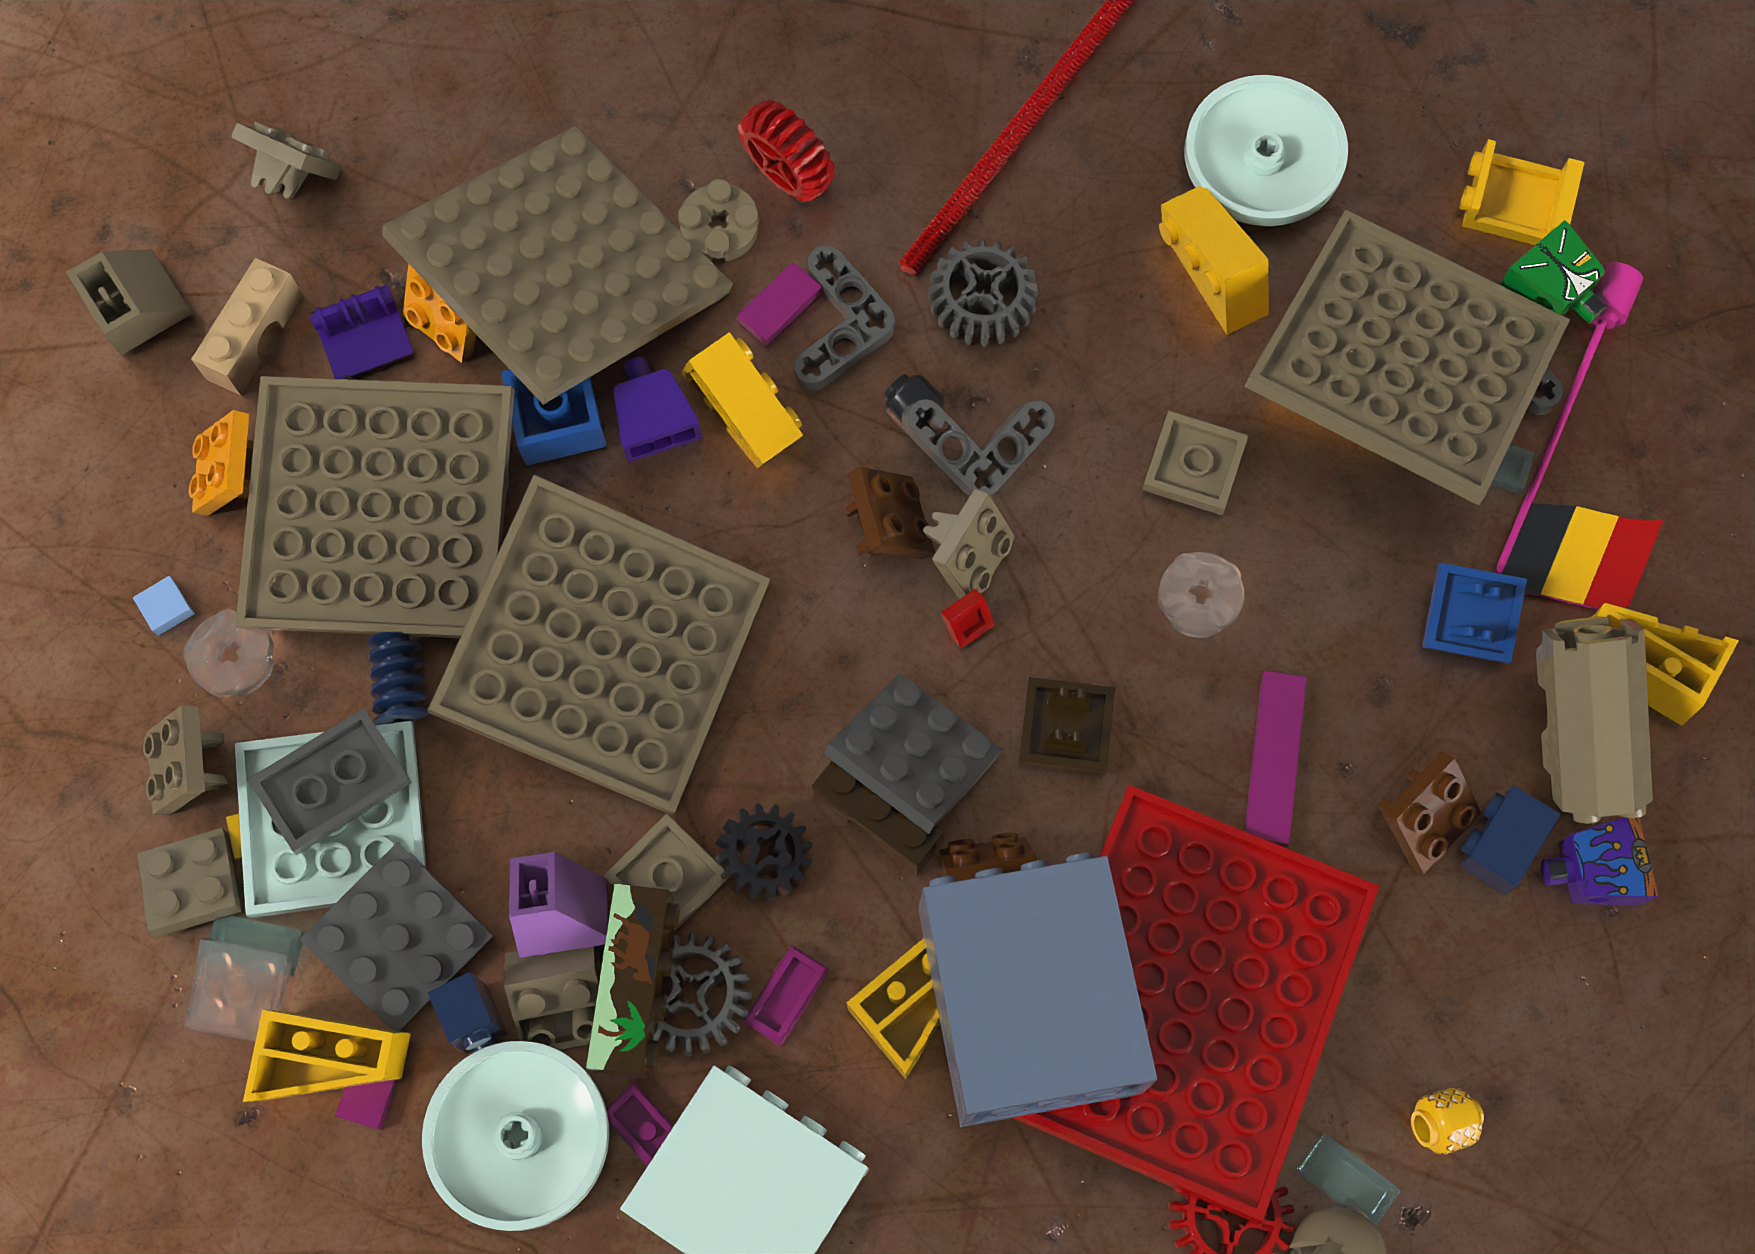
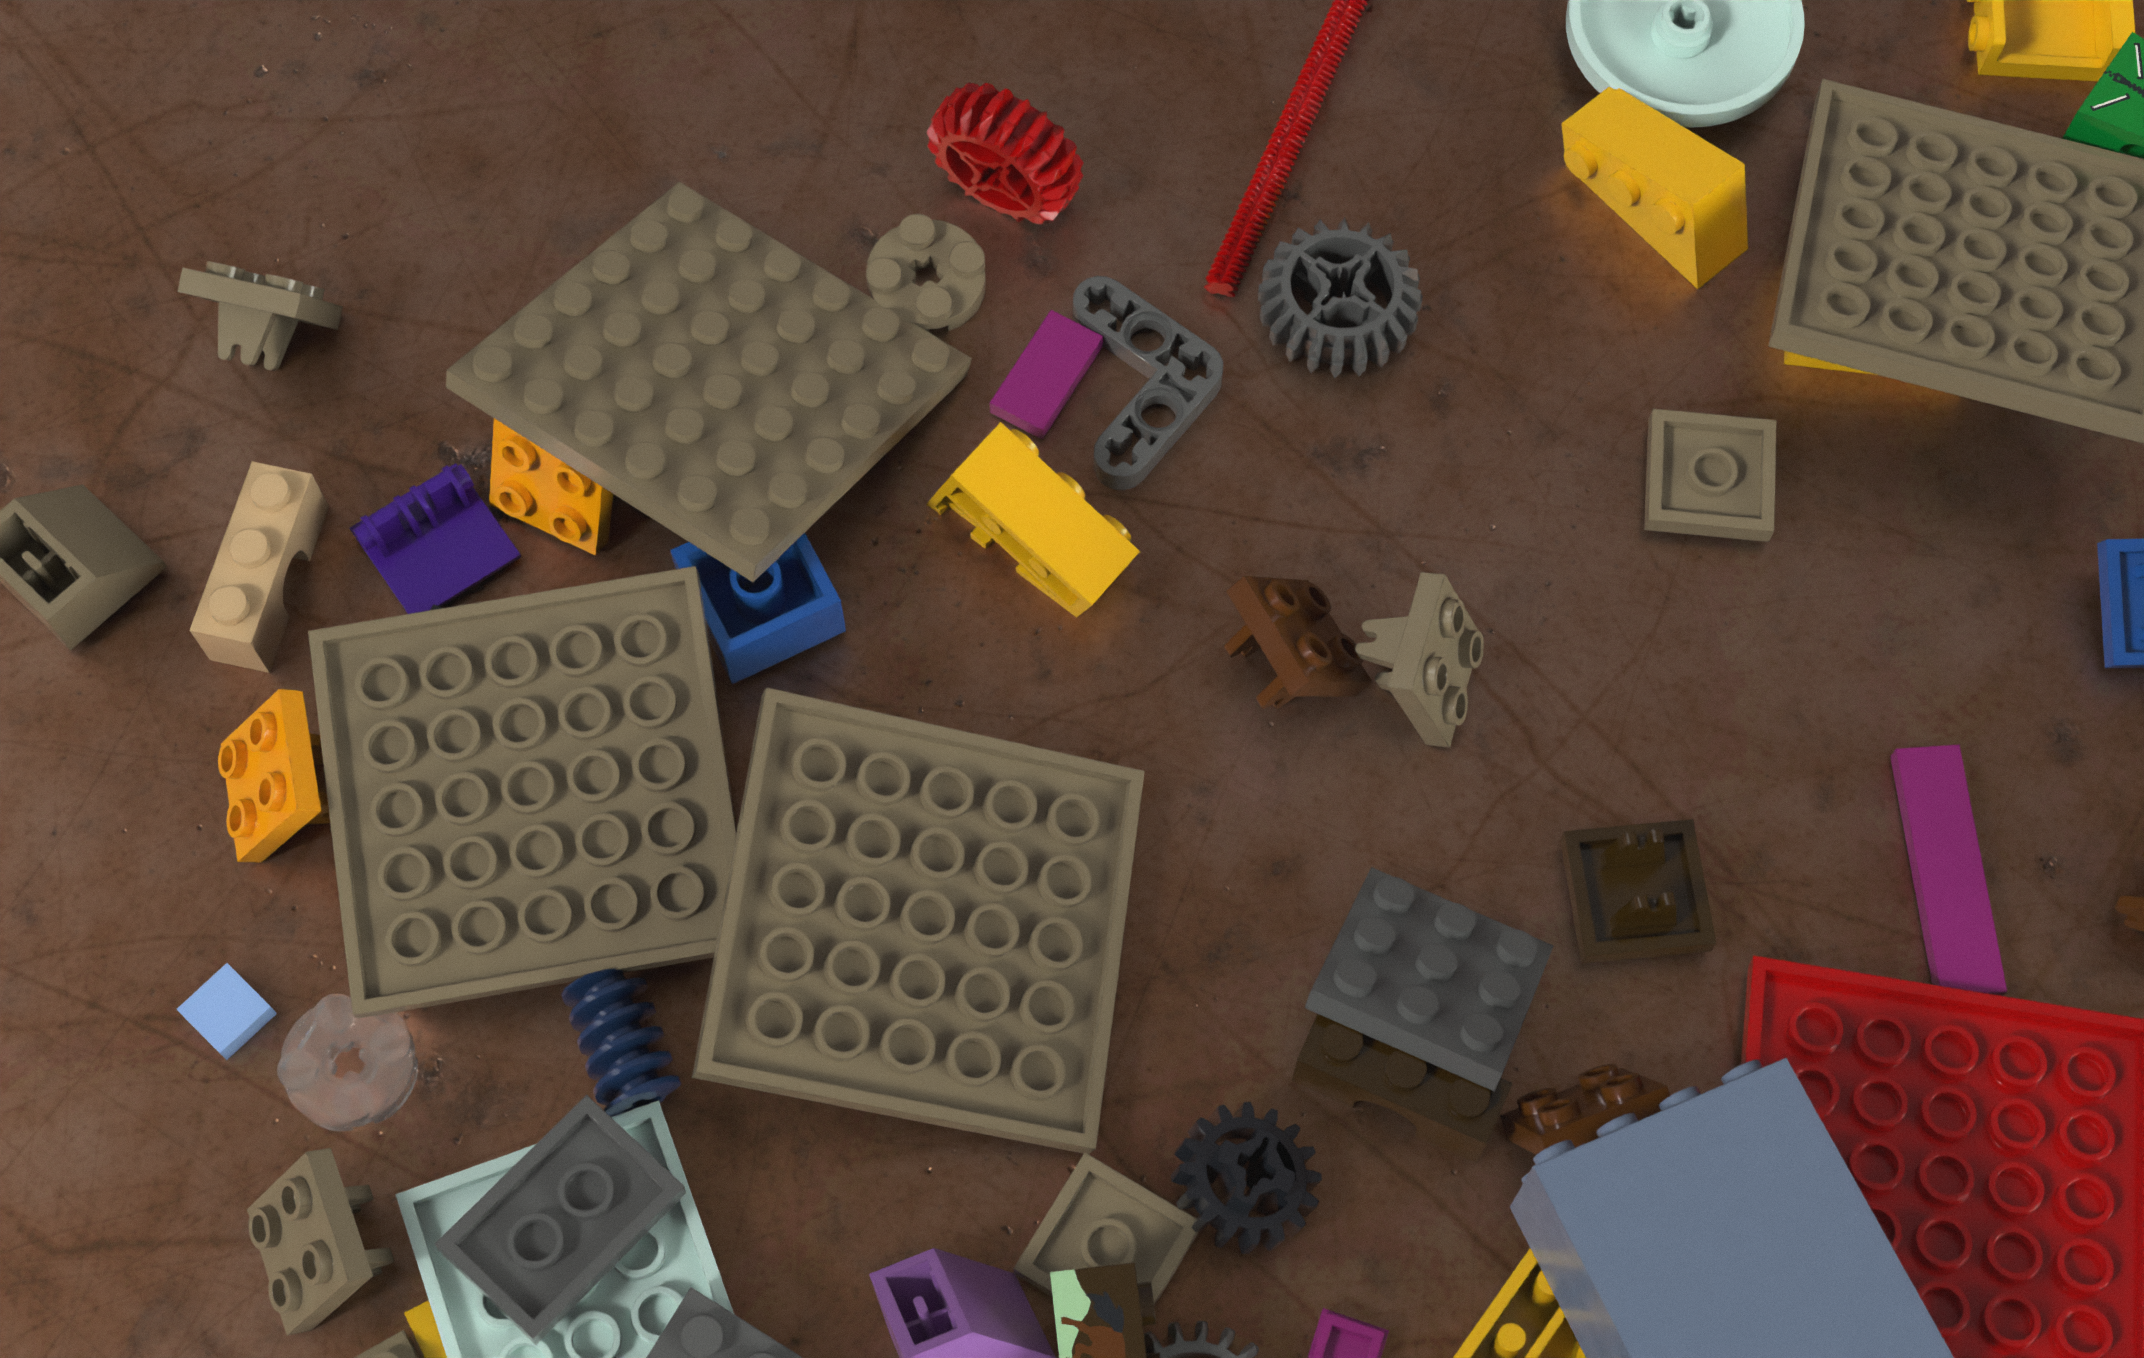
camera: 15 degrees left, 5 degrees down
dark purple torso [613,357,702,463] -> none
black head [883,374,945,436] -> none
dark grey beam [901,399,1055,496] -> none
red plate [940,589,995,649] -> none
clear plate [1157,552,1245,638] -> none

